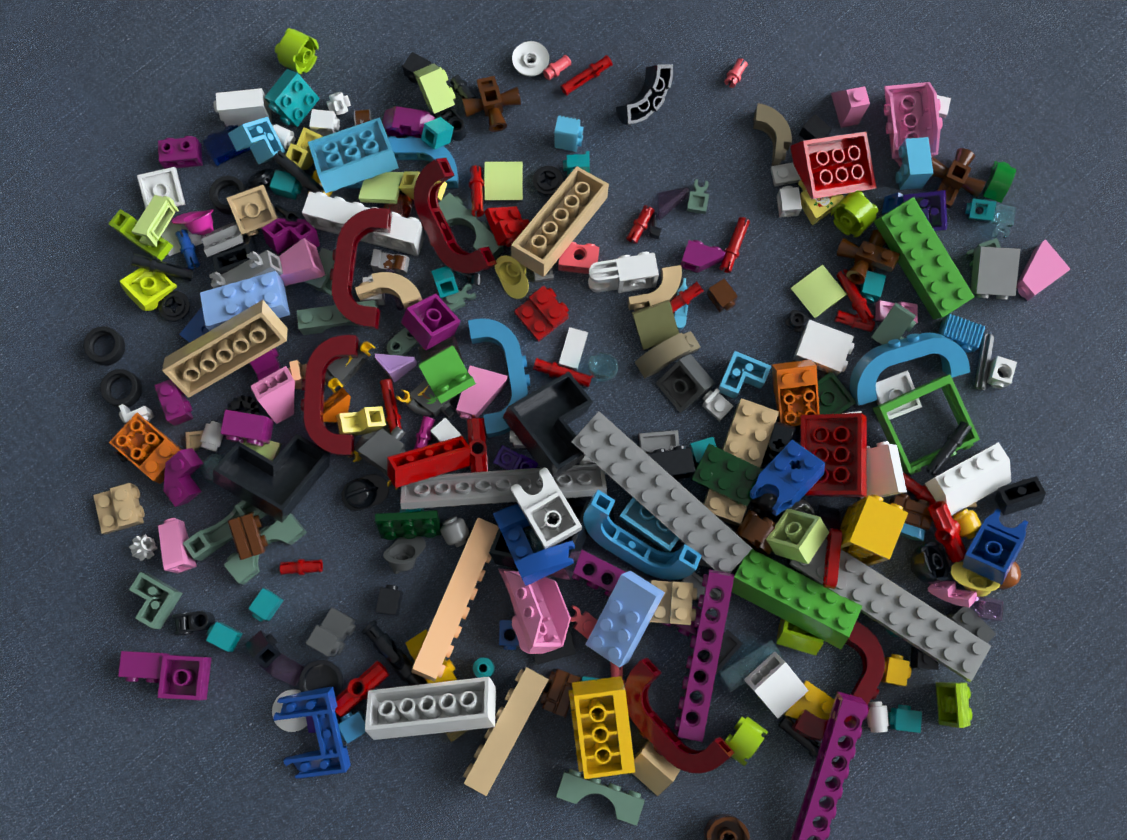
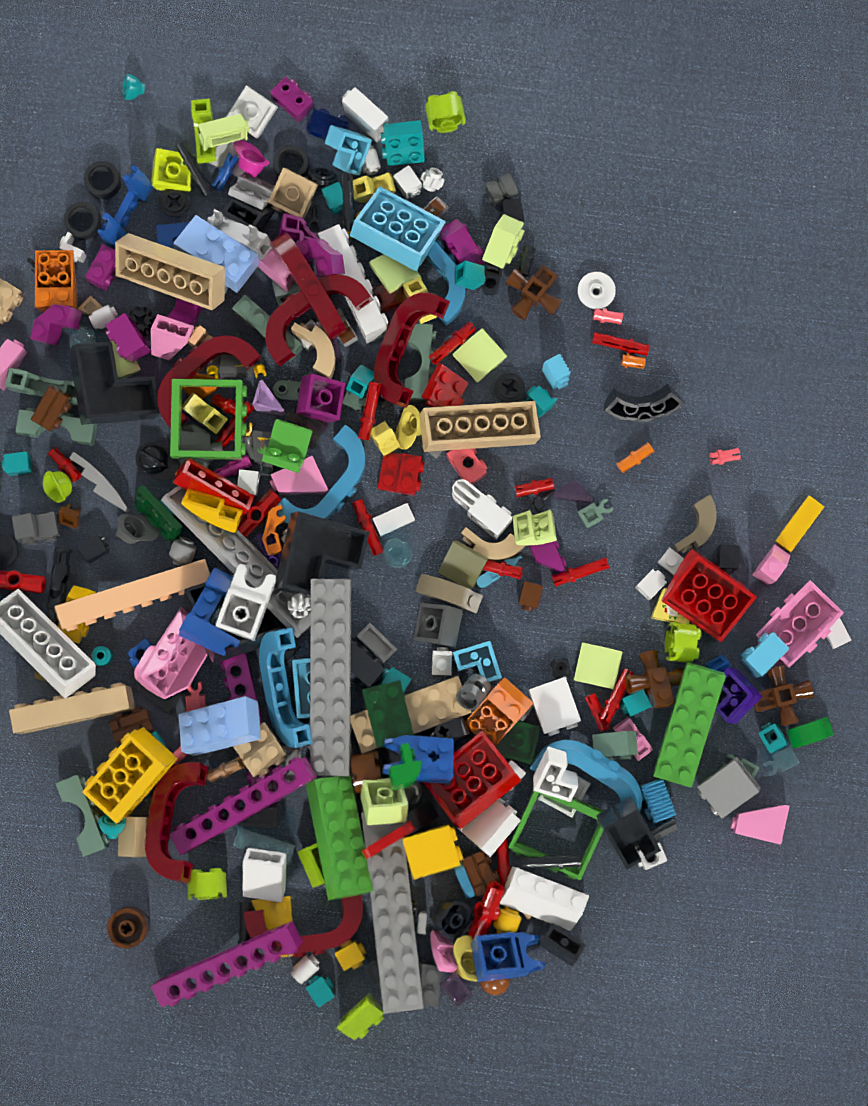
camera: 50 degrees right, 5 degrees up
none -> lime helmet [43,471,72,503]
none -> reddish brown tile [59,504,81,529]
none -> light grey slope [70,452,130,513]
none -> blue wedge [97,165,154,249]
none -> teal brick [99,814,126,839]
none -> teal brick [122,74,145,100]
none -> bright green window [170,379,247,460]
none -> yellow slope [182,489,243,534]
none -> medium nougat pin [207,757,245,782]
none -> red pin [212,394,245,418]
none -> orange piece [262,505,286,556]
none -> dark red arch [269,233,346,341]
none -> white gear [288,594,311,618]
none -> magenta brick [295,238,345,277]
none -> red pin [358,382,381,441]
none -> light yellow brick [371,421,400,456]
none -> green brick [388,743,422,791]
none -> light grey tile [418,910,427,934]
none -> dark grey wheel [456,674,491,710]
none -> dark grey wheel [484,173,518,206]
none -> yellowish green slope [512,509,557,545]
none -> white brick [533,747,578,802]
none -> black piece [596,796,661,870]
none -> orange pin [616,442,654,473]
none -> orange pin [621,353,646,369]
none -> yellow tile [774,496,824,553]

